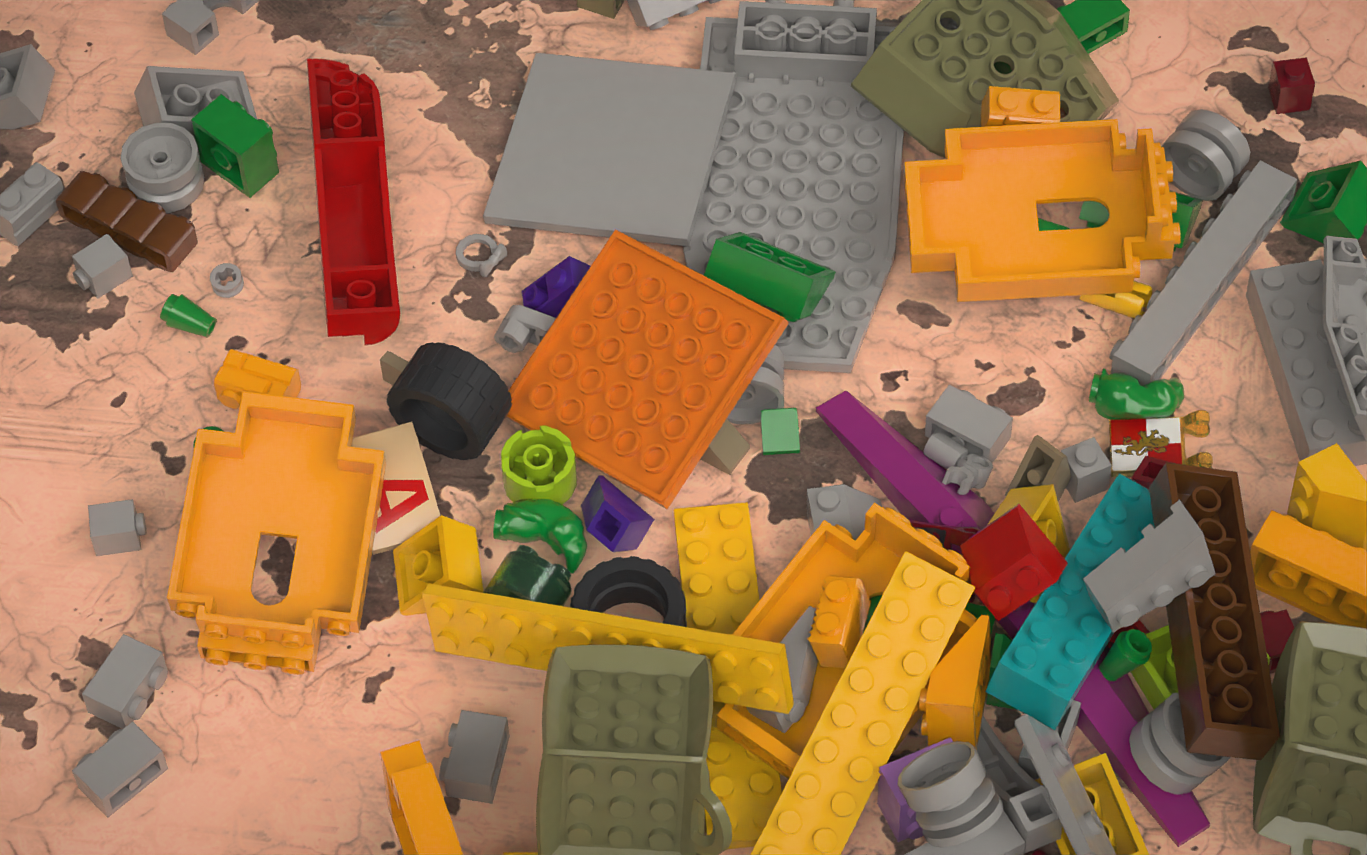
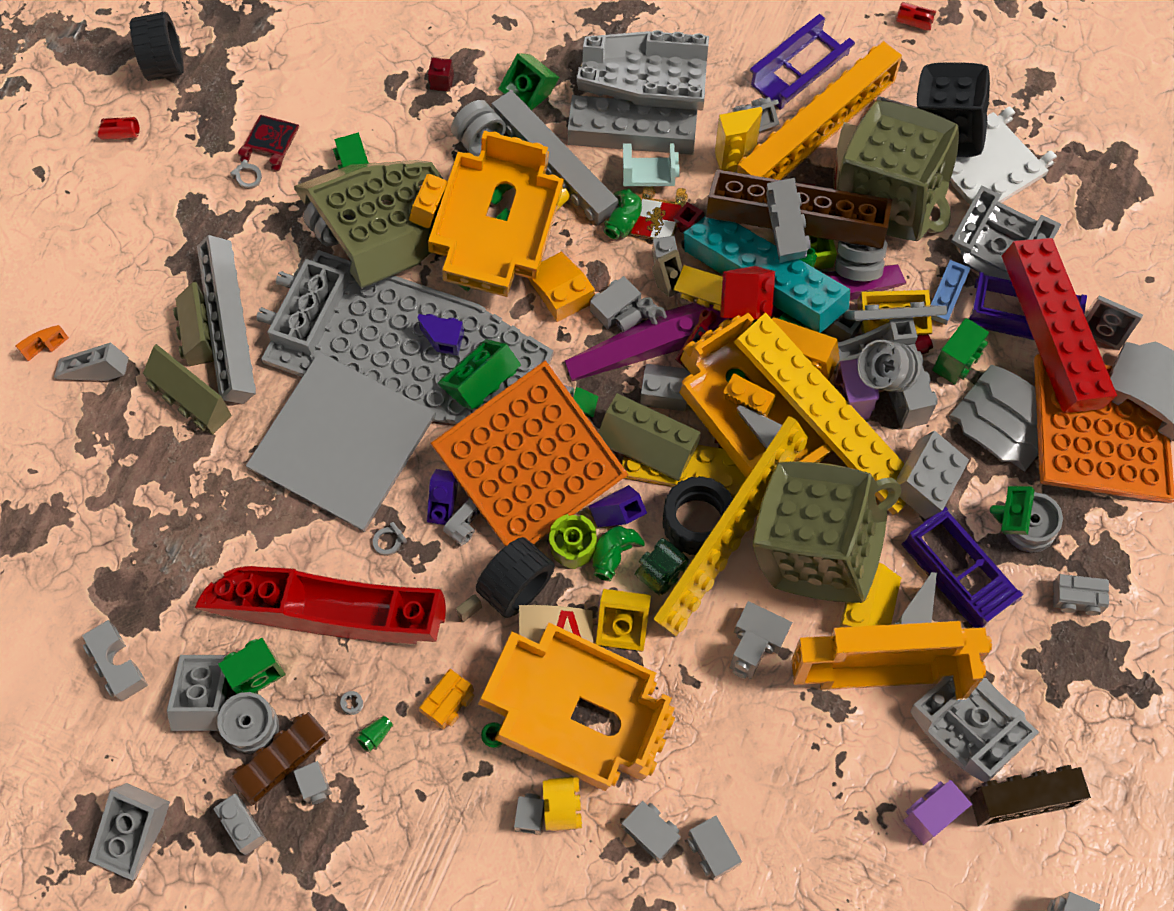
camera: 75 degrees left, 10 degrees up
none -> dark purple slope [418,314,464,356]
none -> light orange slope [528,251,595,322]
none -> yellow brick [543,777,582,831]
none -> olive slope [599,393,701,481]
none -> light aqua panel [623,143,680,186]
none -> light grey brick [729,630,769,679]

